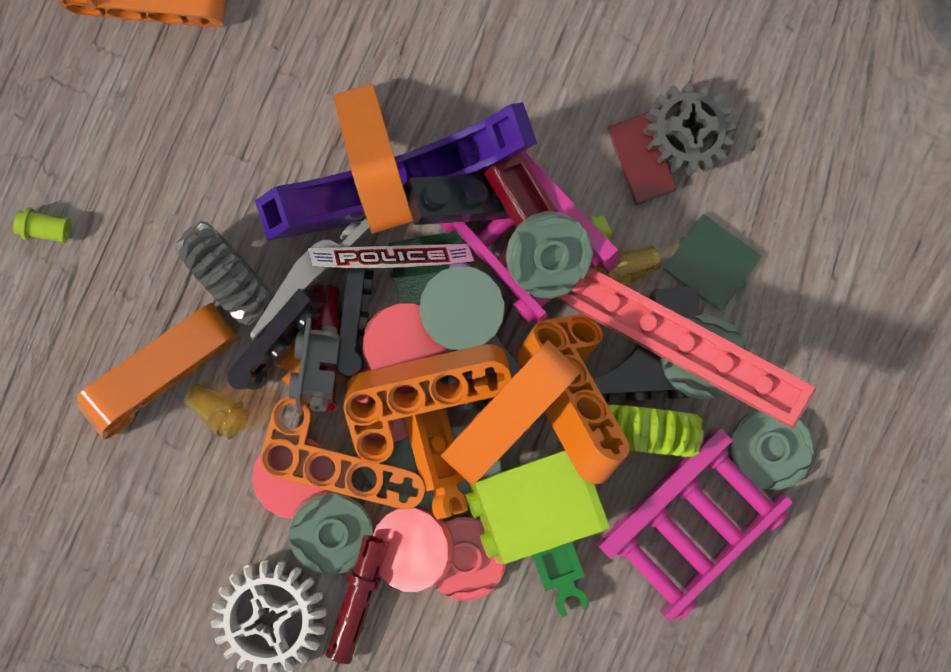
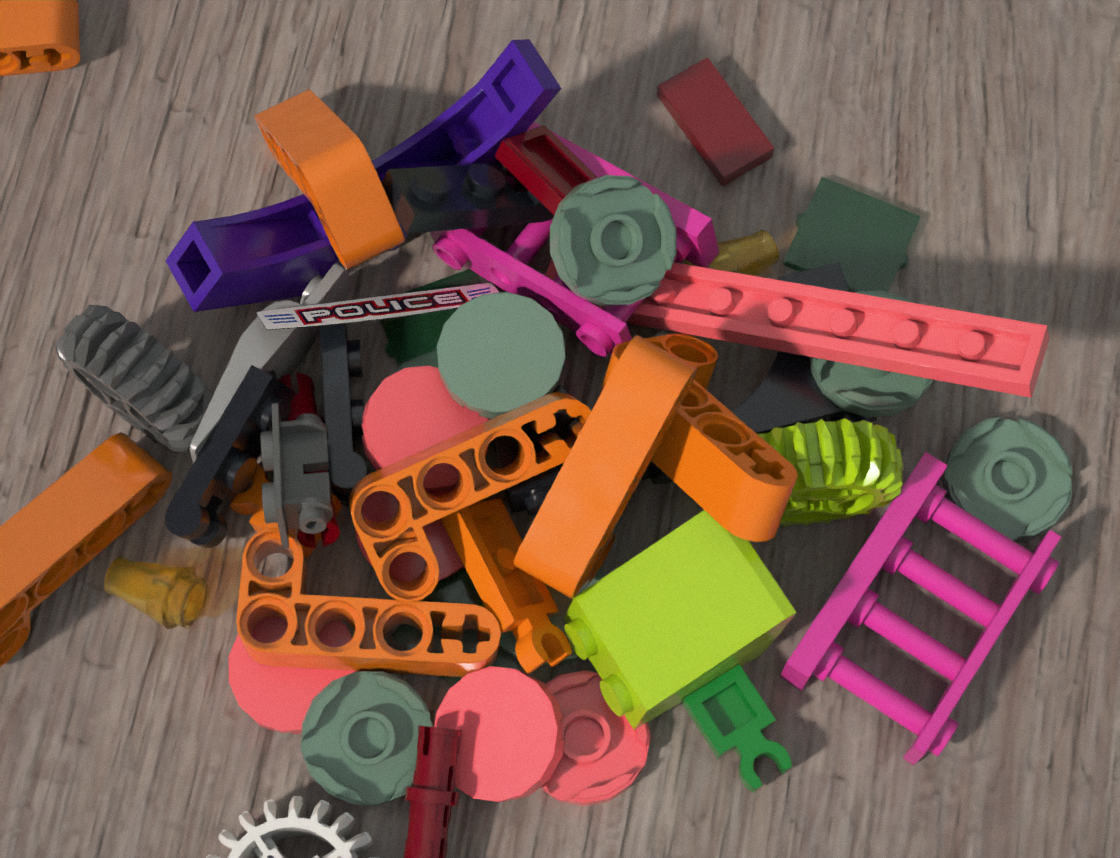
camera: 15 degrees left, 15 degrees down
dark grey gear [643,83,736,175] -> none

